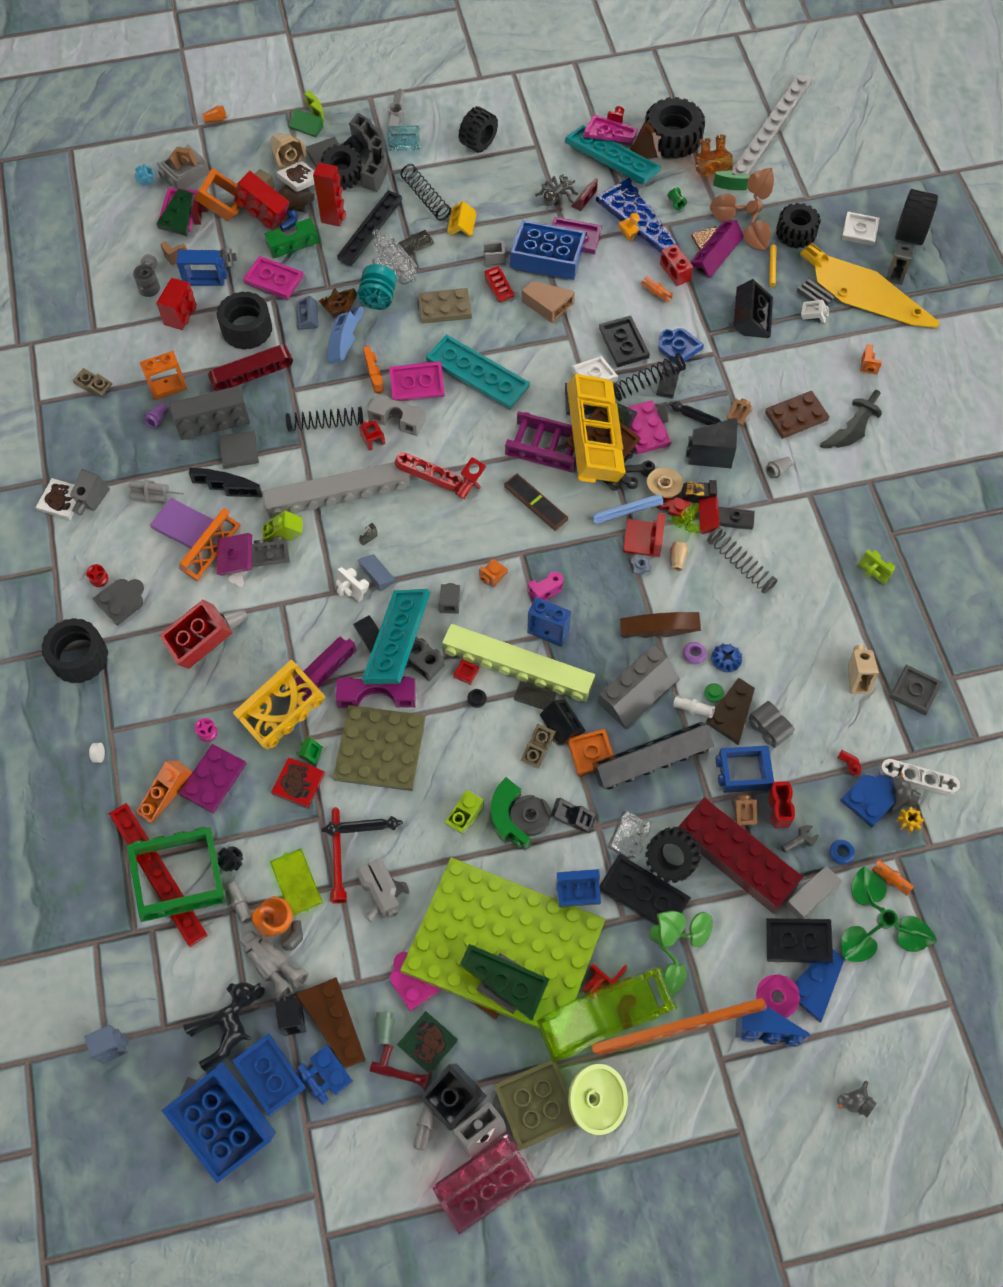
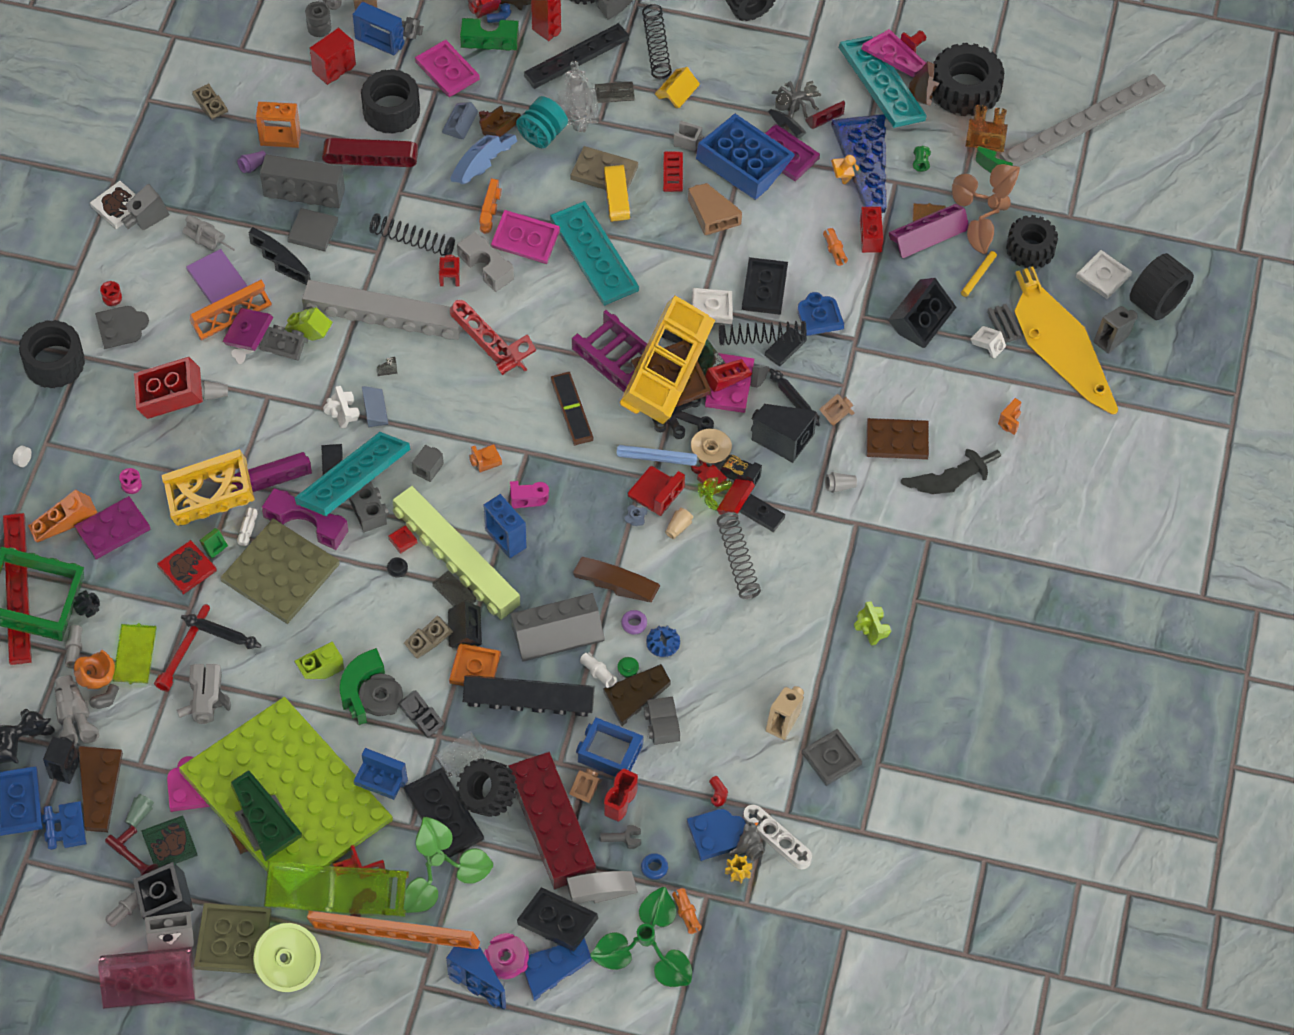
camera: 25 degrees right, 5 degrees down
none -> white axle [237,507,258,546]
none -> yellow beam [604,165,630,222]
none -> red slope [705,359,752,392]
none -> black slope [768,109,806,138]

